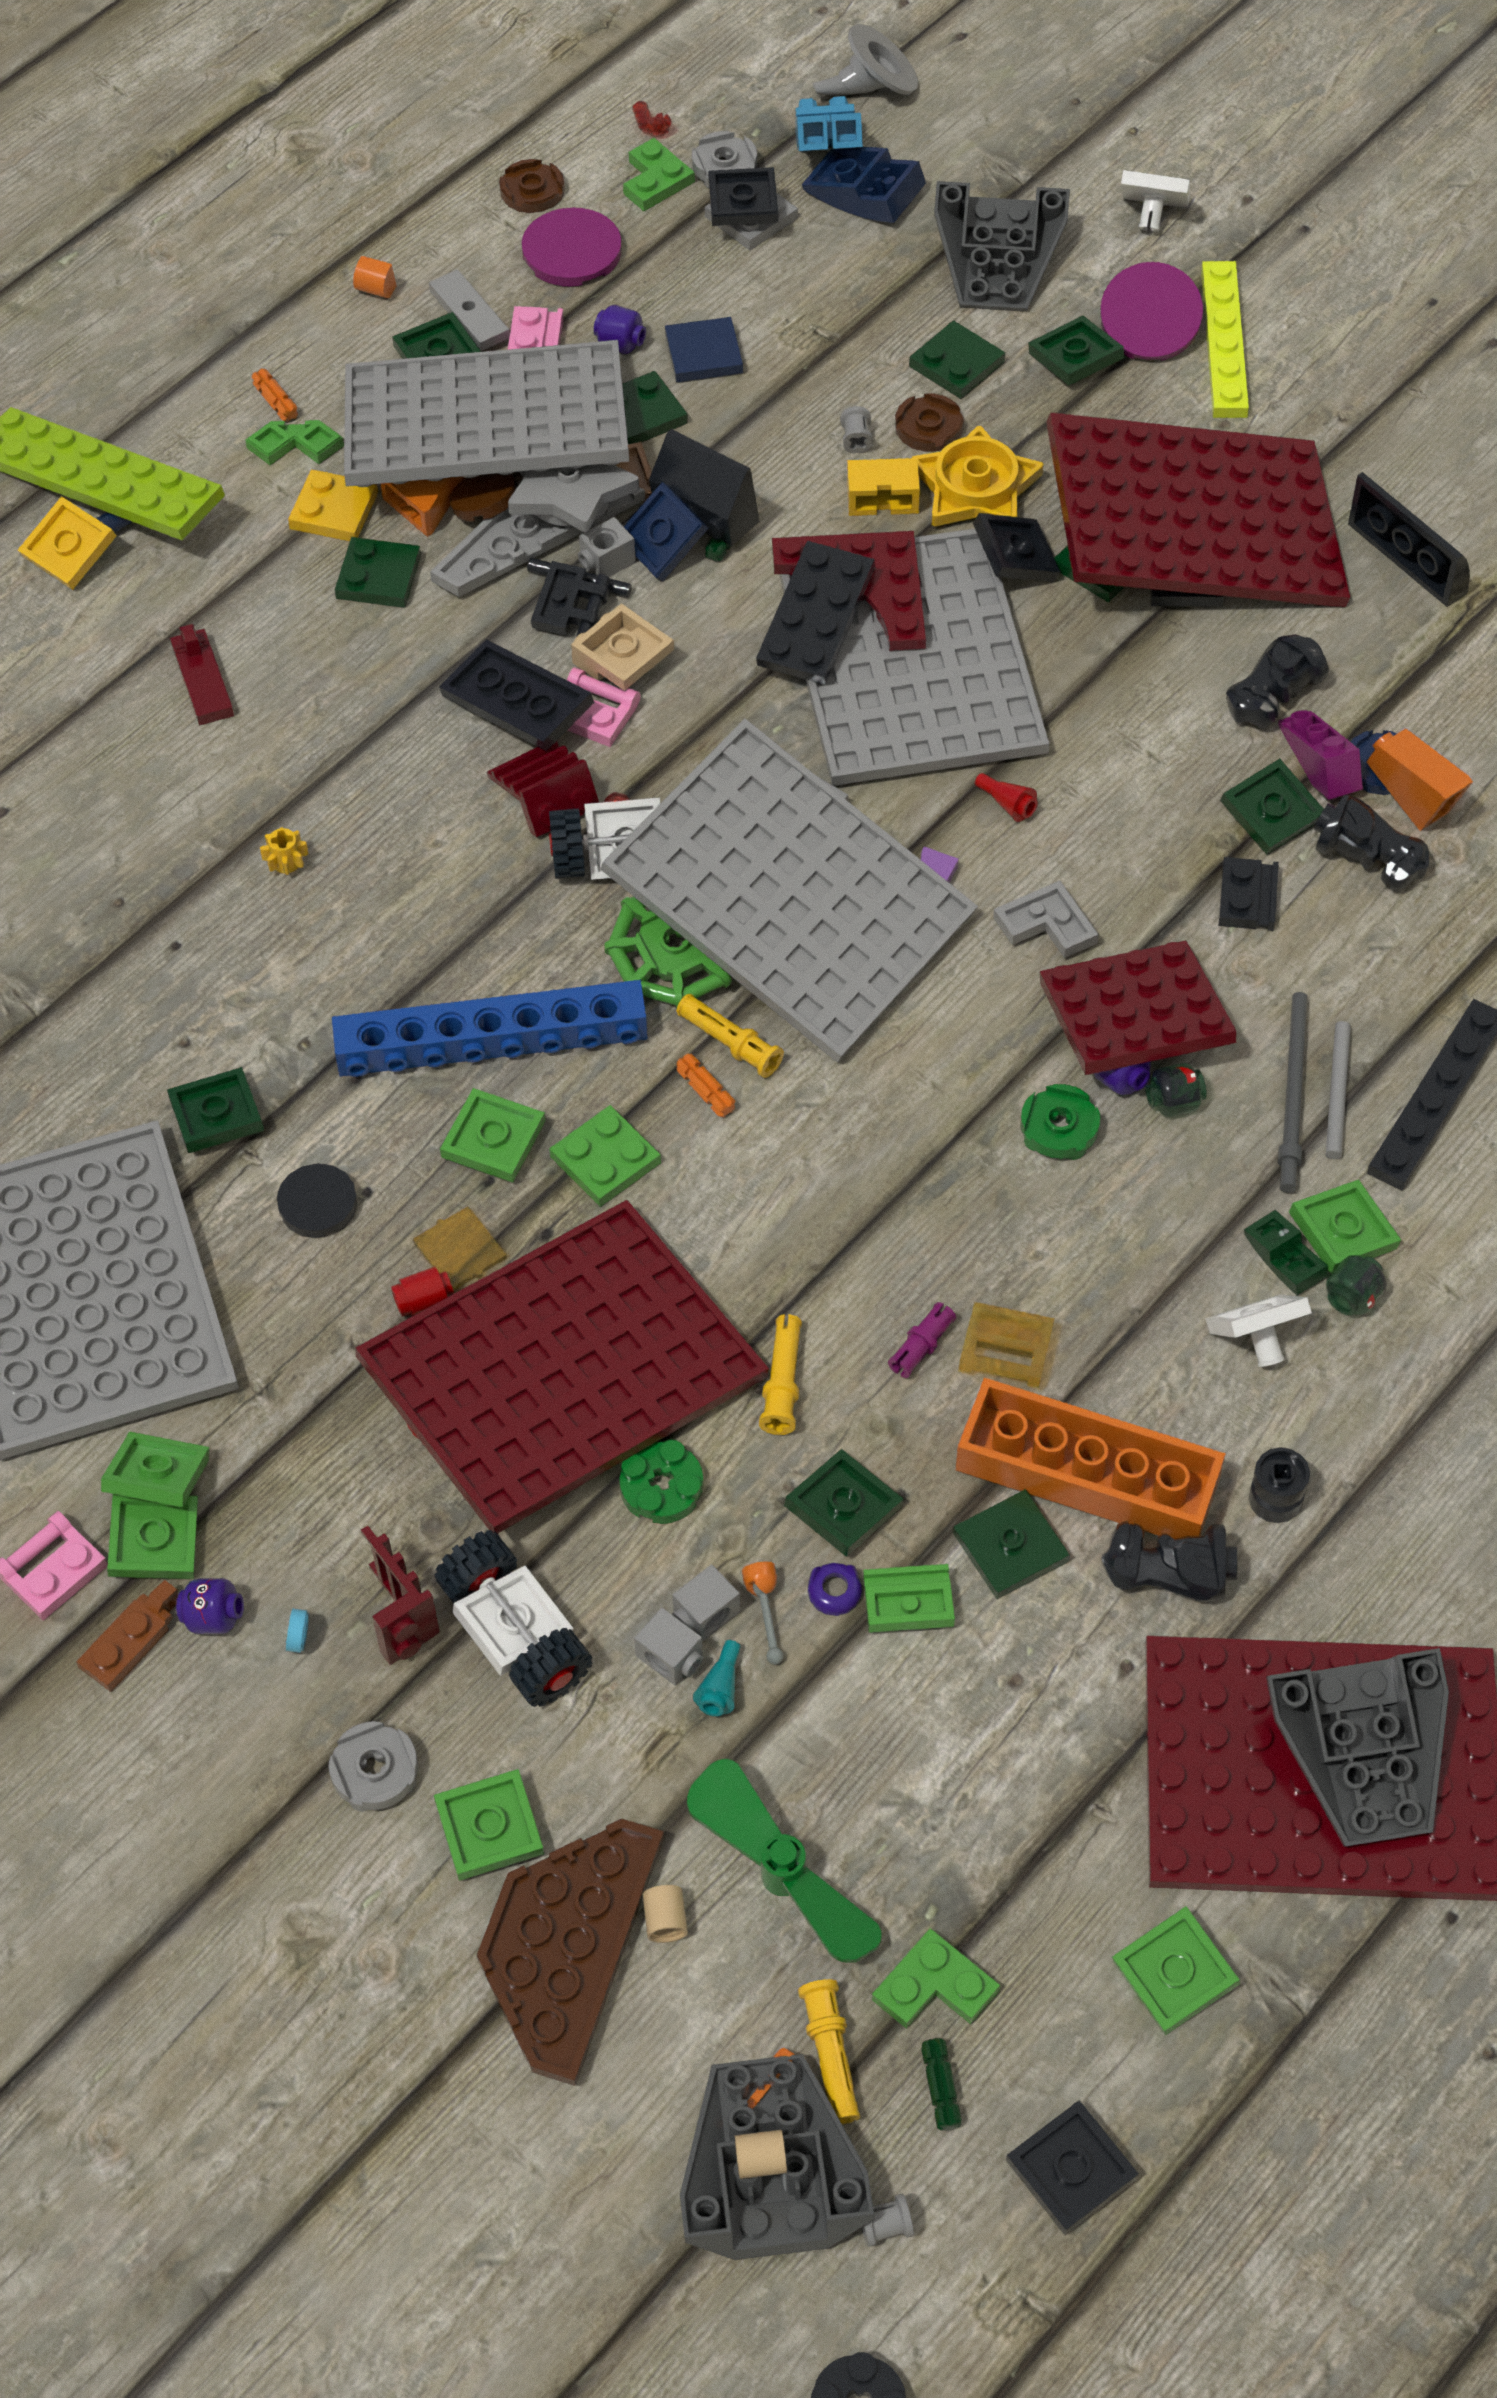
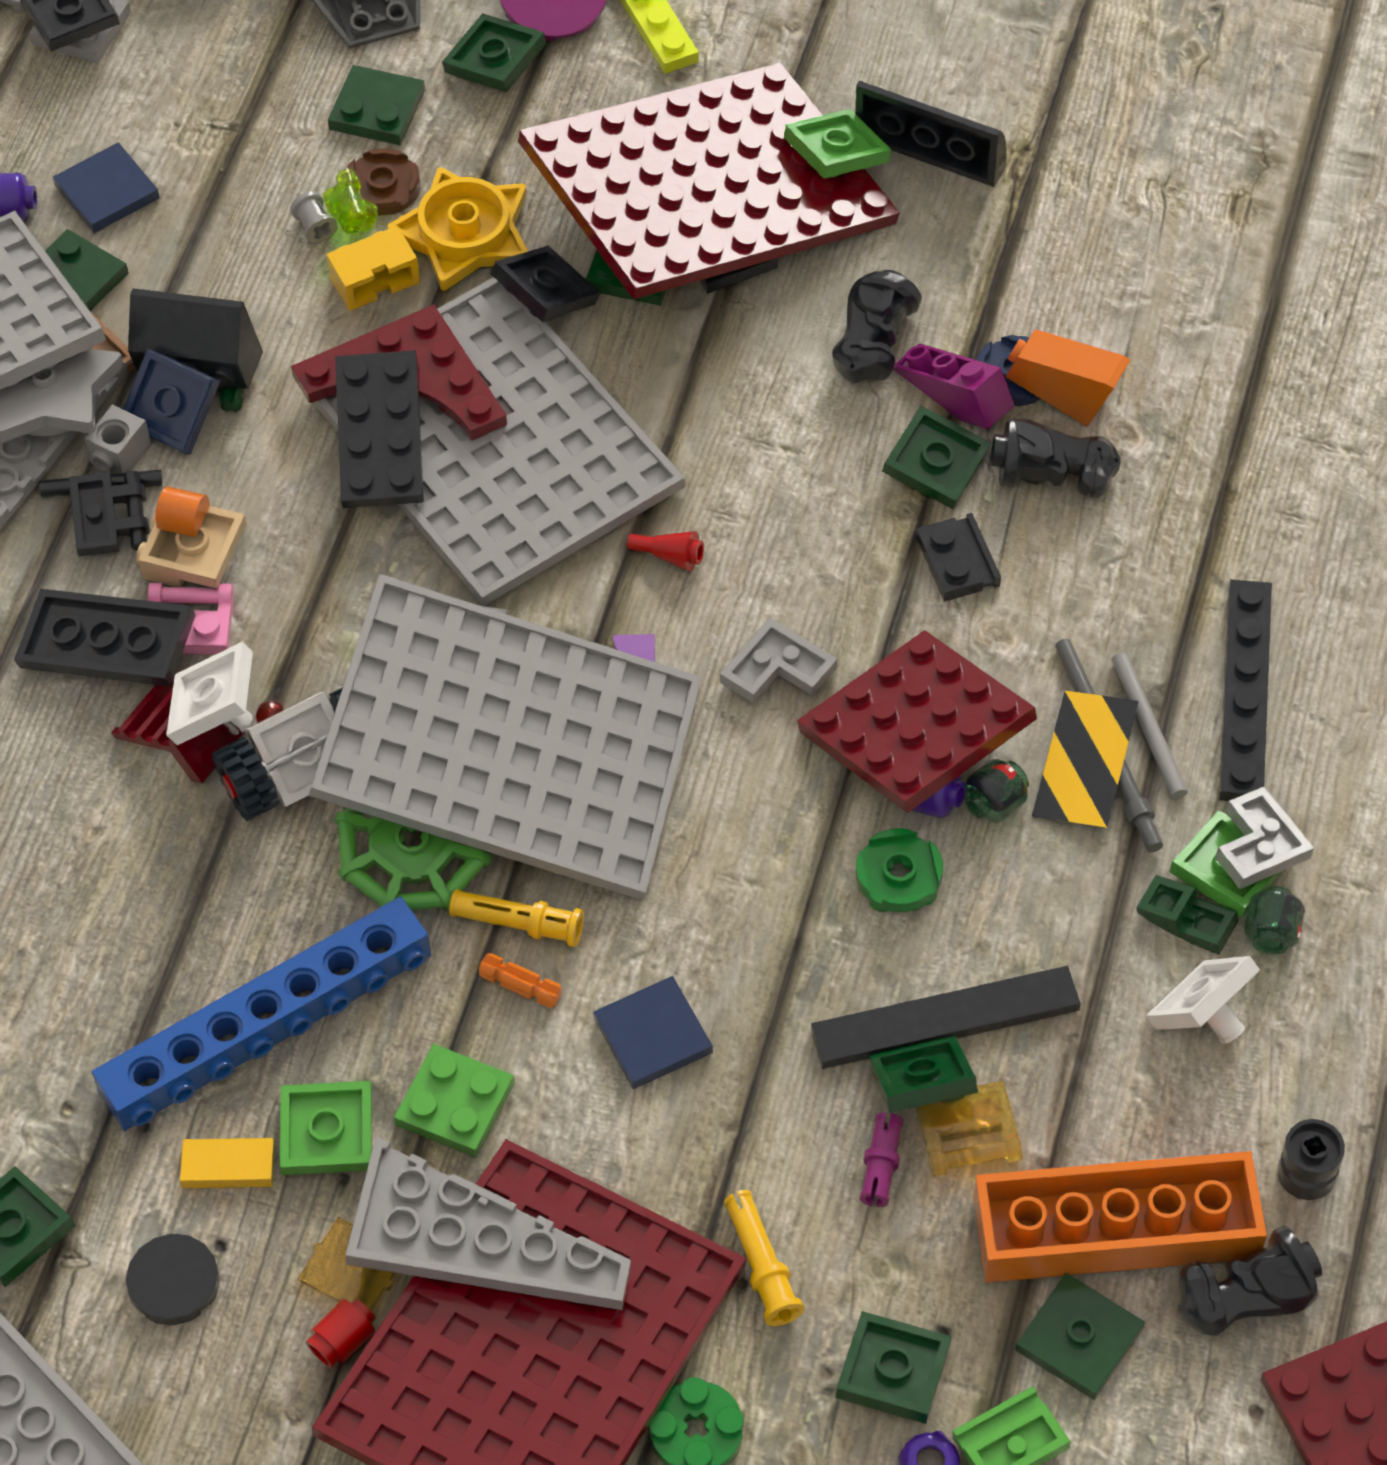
camera: 25 degrees left, 0 degrees up
none -> orange brick [155,486,210,537]
none -> white tile [167,642,253,745]
none -> yellow tile [180,1138,275,1188]
none -> clear neon green plate [323,169,377,234]
none -> light grey wing [345,1136,631,1310]
none -> dark blue tile [593,976,713,1089]
none -> bright green plate [784,109,891,179]
none -> black tile [811,965,1081,1069]
none -> dark green plate [869,1036,978,1113]
none -> sticker [1032,690,1139,828]
none -> plate [1215,787,1314,889]

